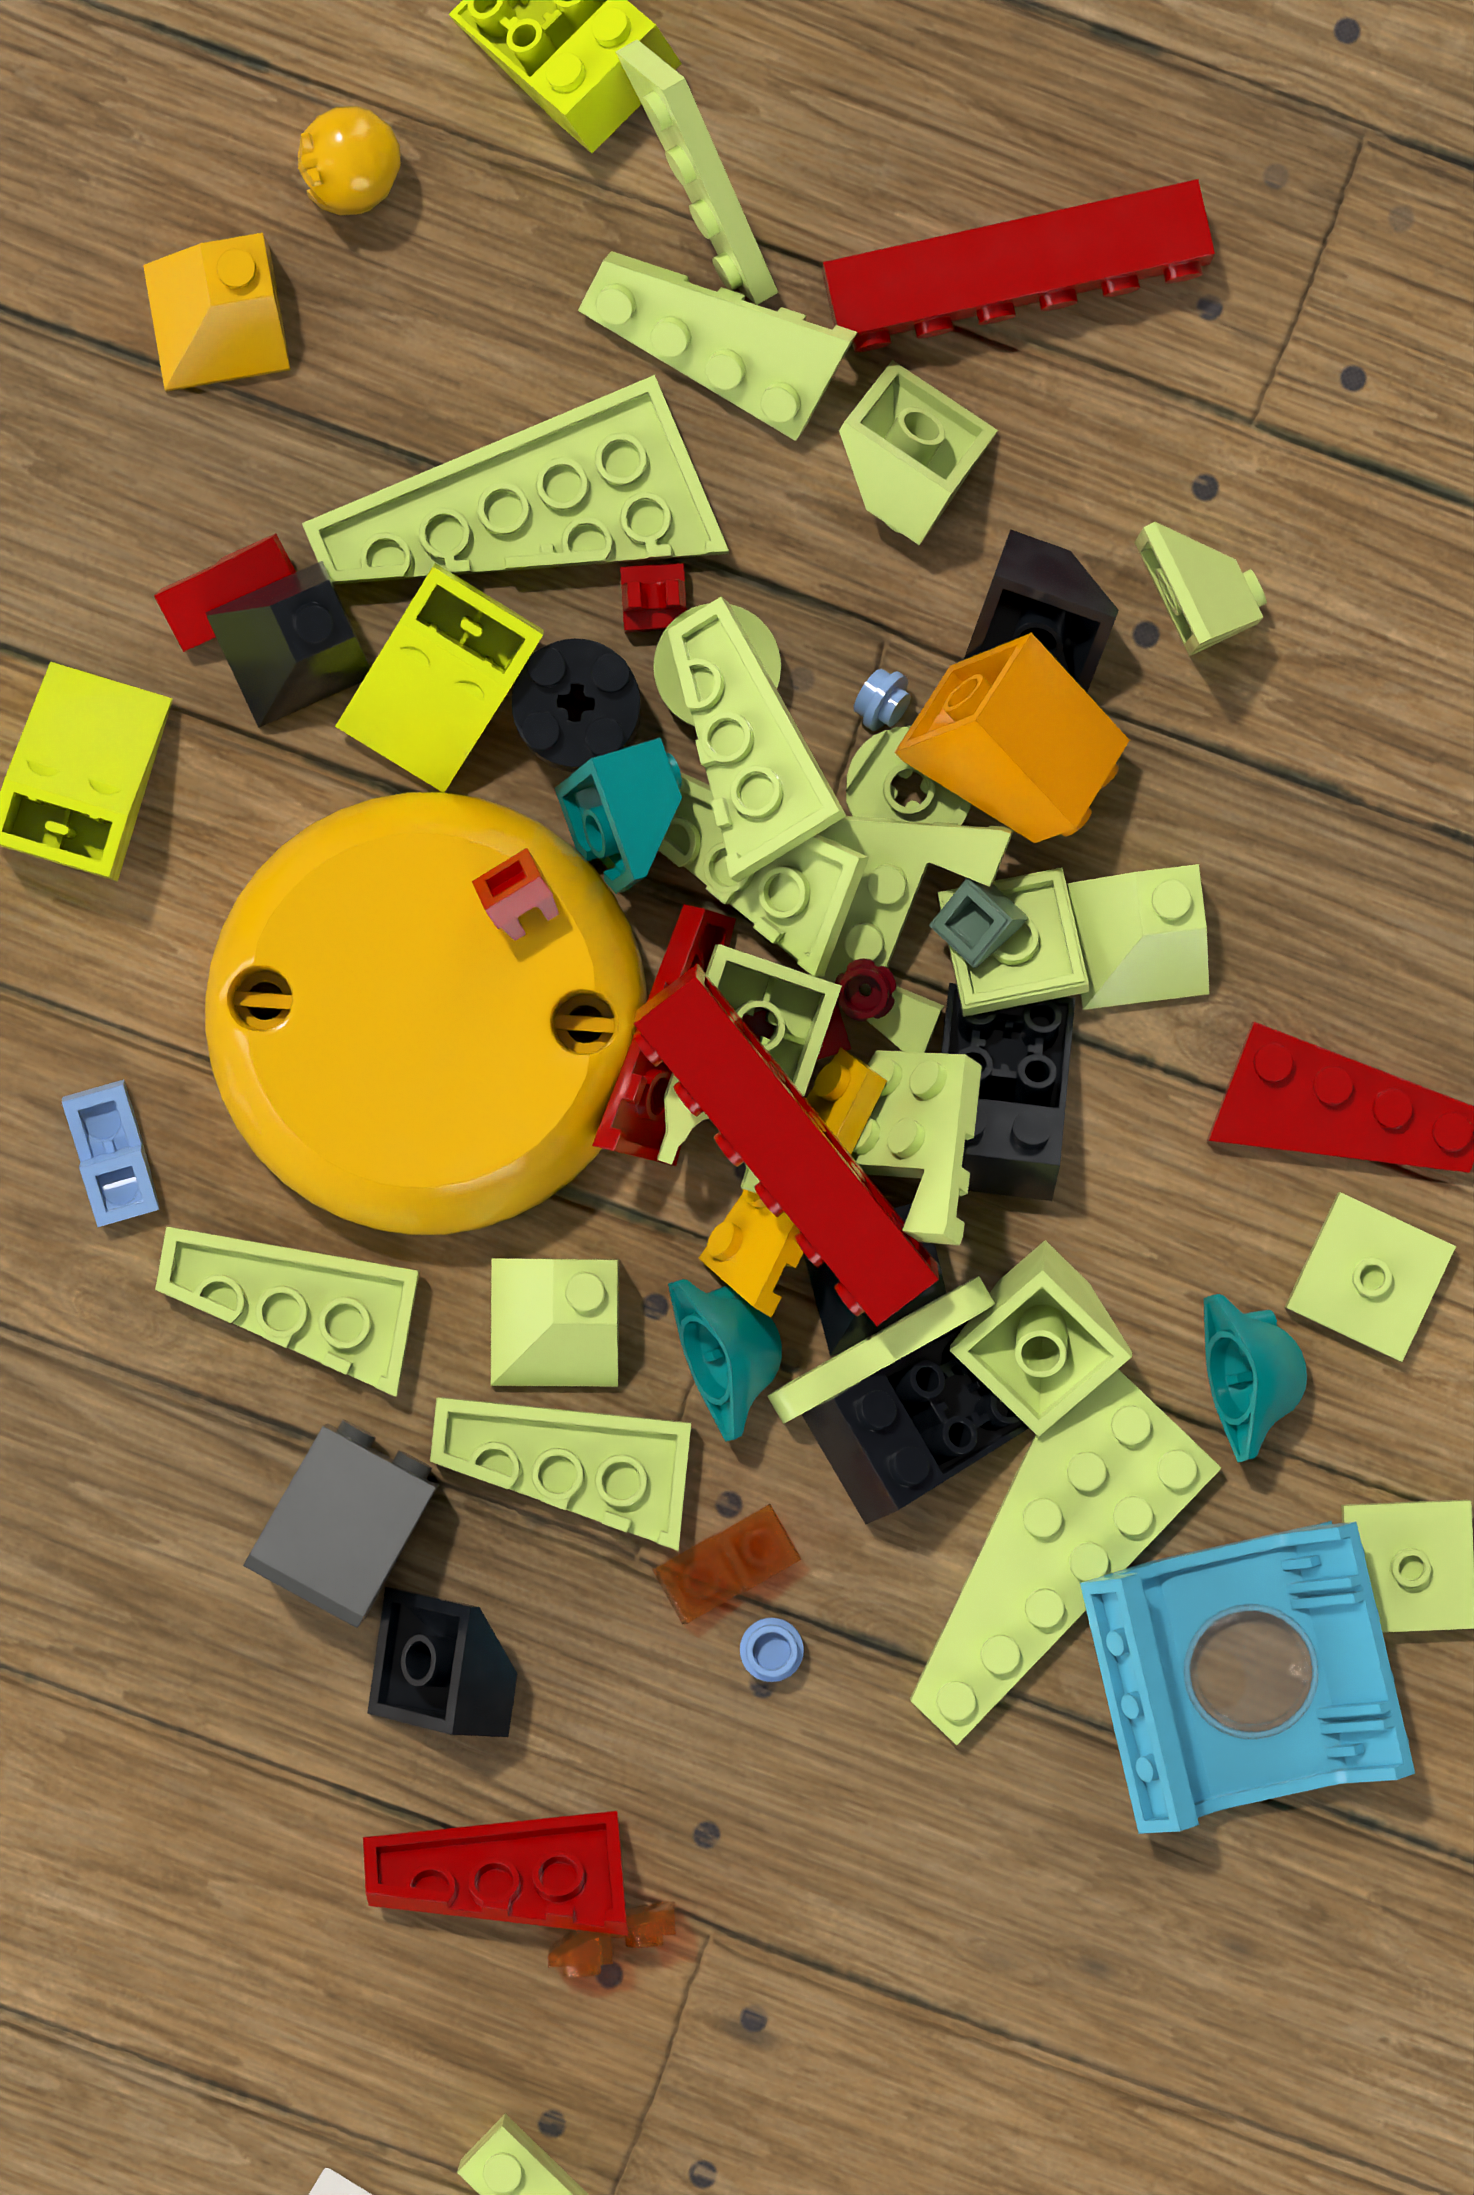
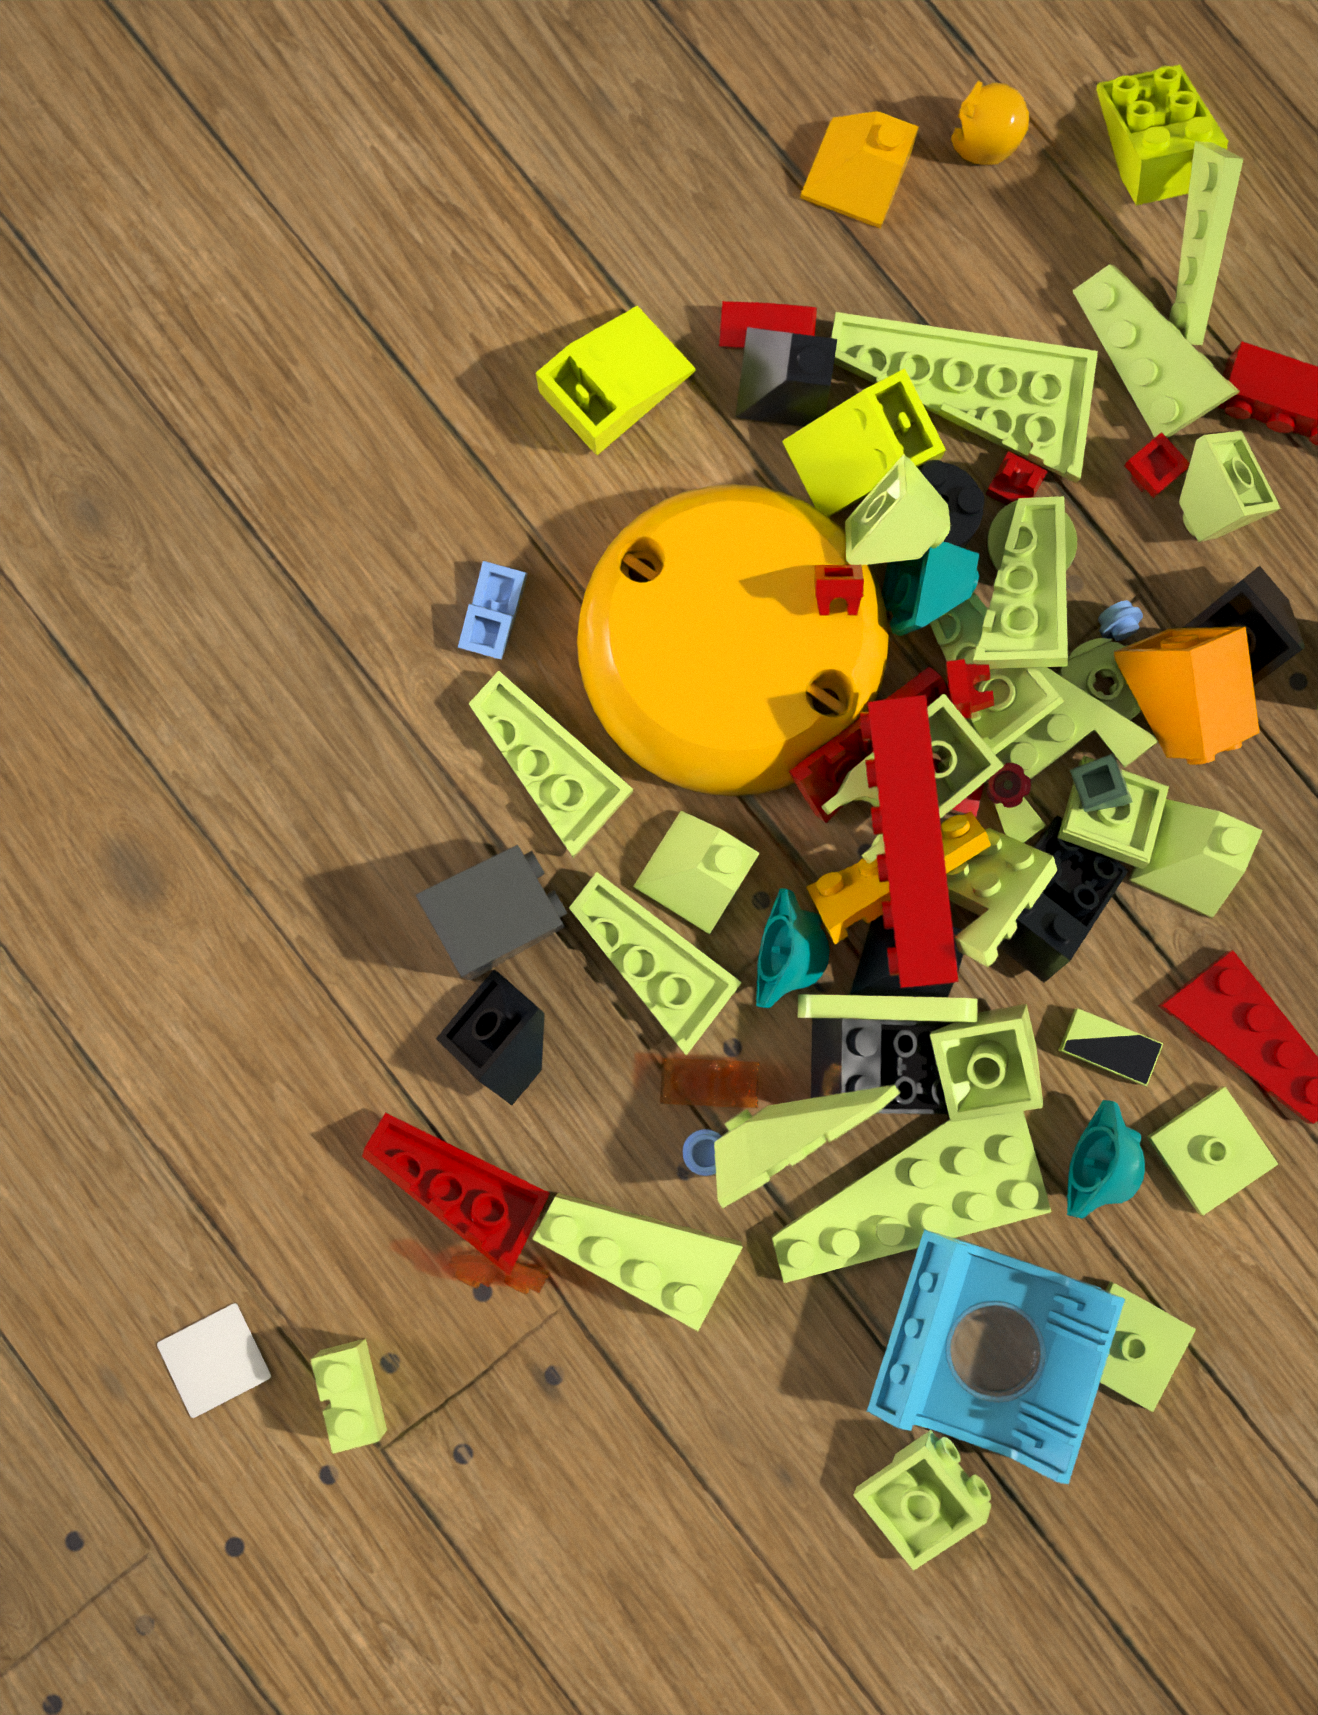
camera: 30 degrees right, 5 degrees down
none -> yellowish green wedge [532,1193,743,1331]
none -> yellowish green wedge [714,1085,900,1208]
none -> yellowish green slope [845,454,951,565]
none -> yellowish green plate [853,1430,991,1571]
none -> red tile [946,659,994,719]
none -> black tile [1058,1008,1163,1086]
none -> red tile [1124,432,1190,498]

